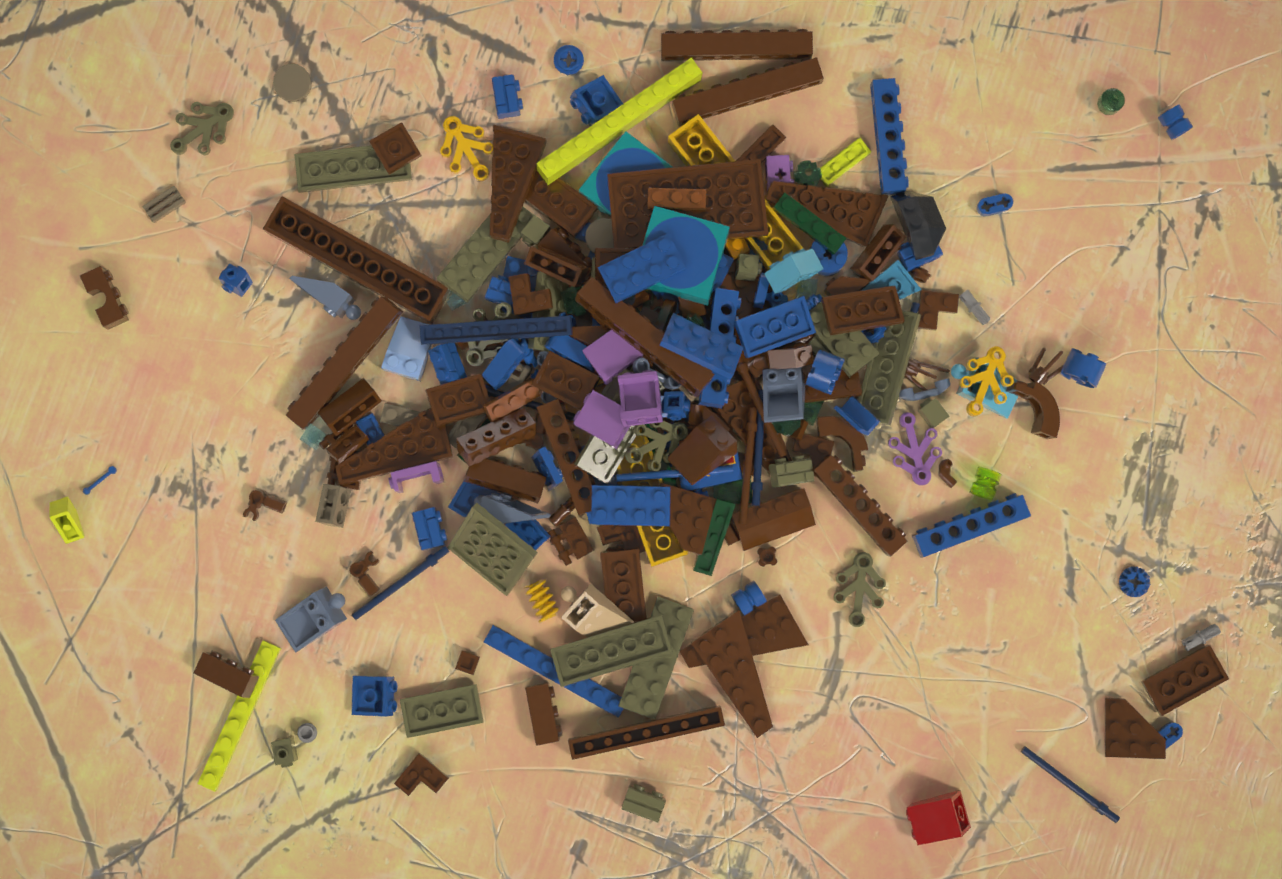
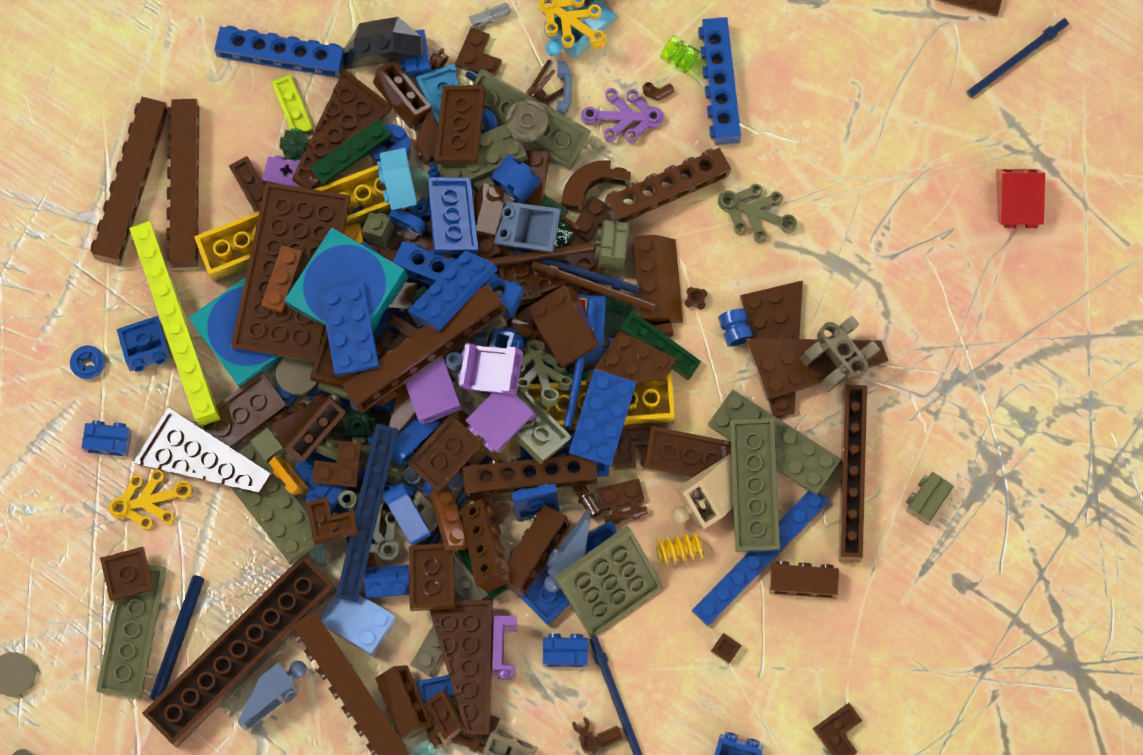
camera: 70 degrees left, 10 degrees down
olive plate [400,684,484,738] -> none
blue panel [834,396,880,436] -> none
olive brick [918,398,950,428] -> none
none -> dark blue axle [150,575,204,701]
none -> light orange plate [269,456,310,496]
none -> reddish brown plate [306,497,359,545]
none -> dark tan tile [505,100,548,142]
none -> dark tan piece [800,315,880,392]

